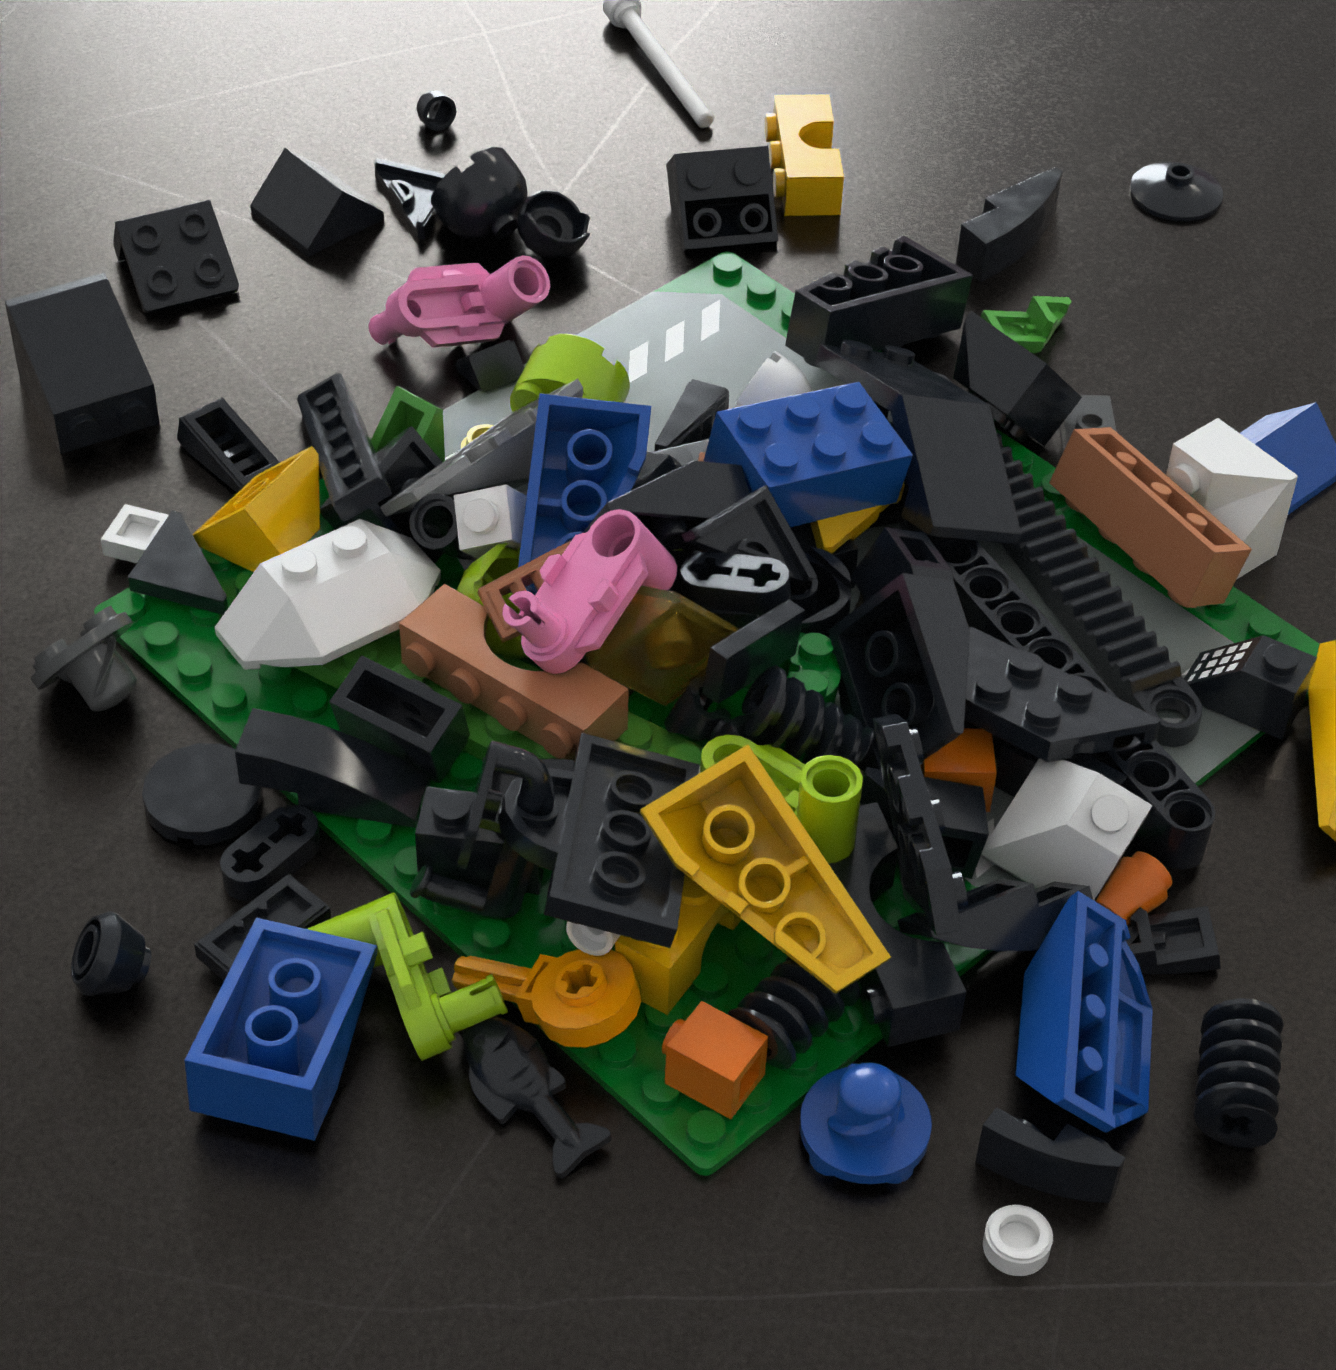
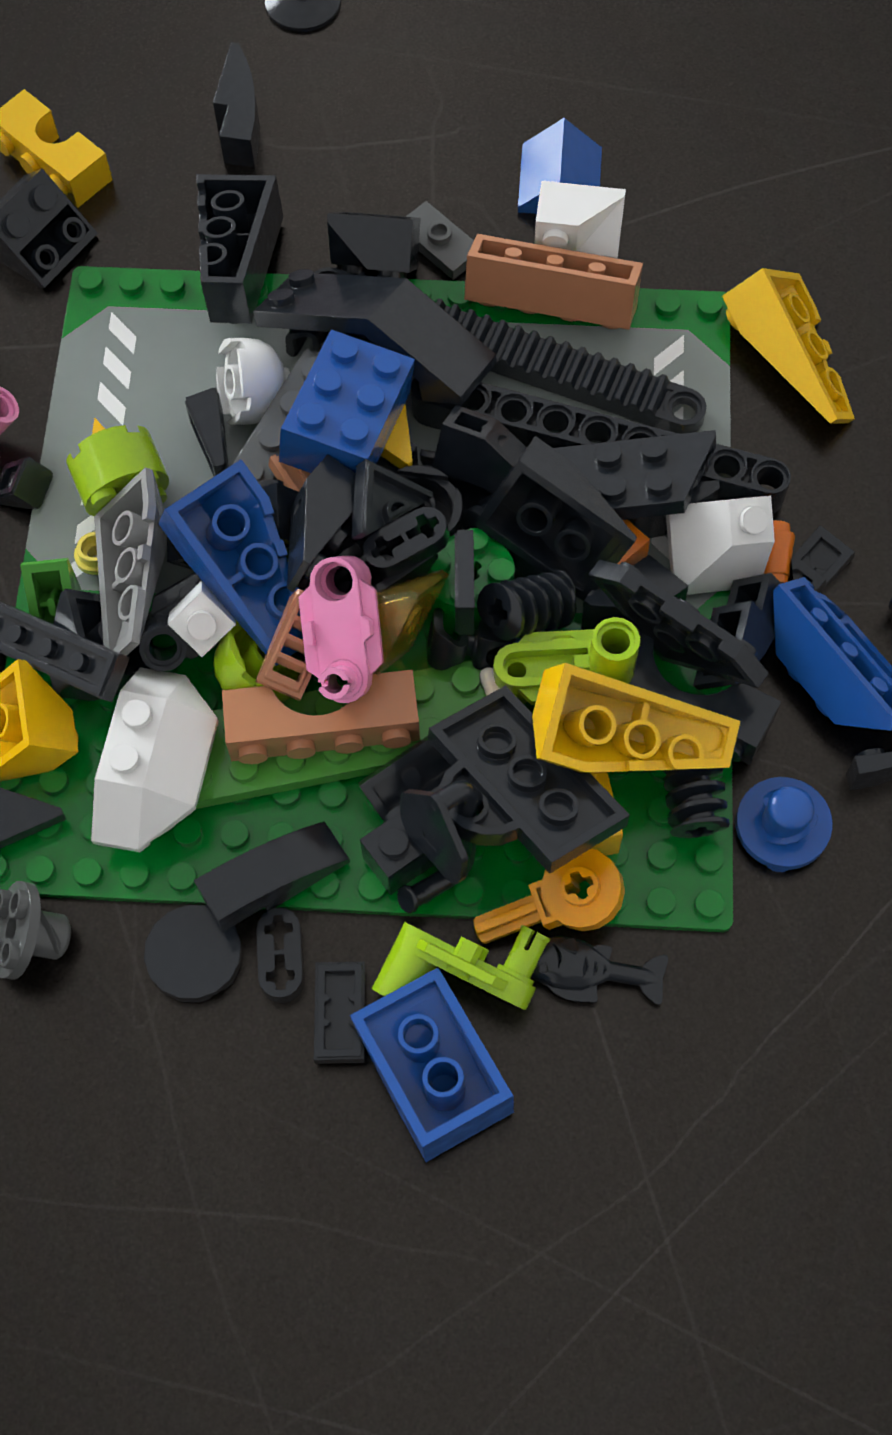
camera: 40 degrees left, 20 degrees up
black cone [71,911,152,996] -> none
black brick [329,655,470,784] -> none
orange brick [662,1001,769,1119] -> none
bright green slope [981,296,1072,354] -> none
black slope [1184,635,1317,740] -> none

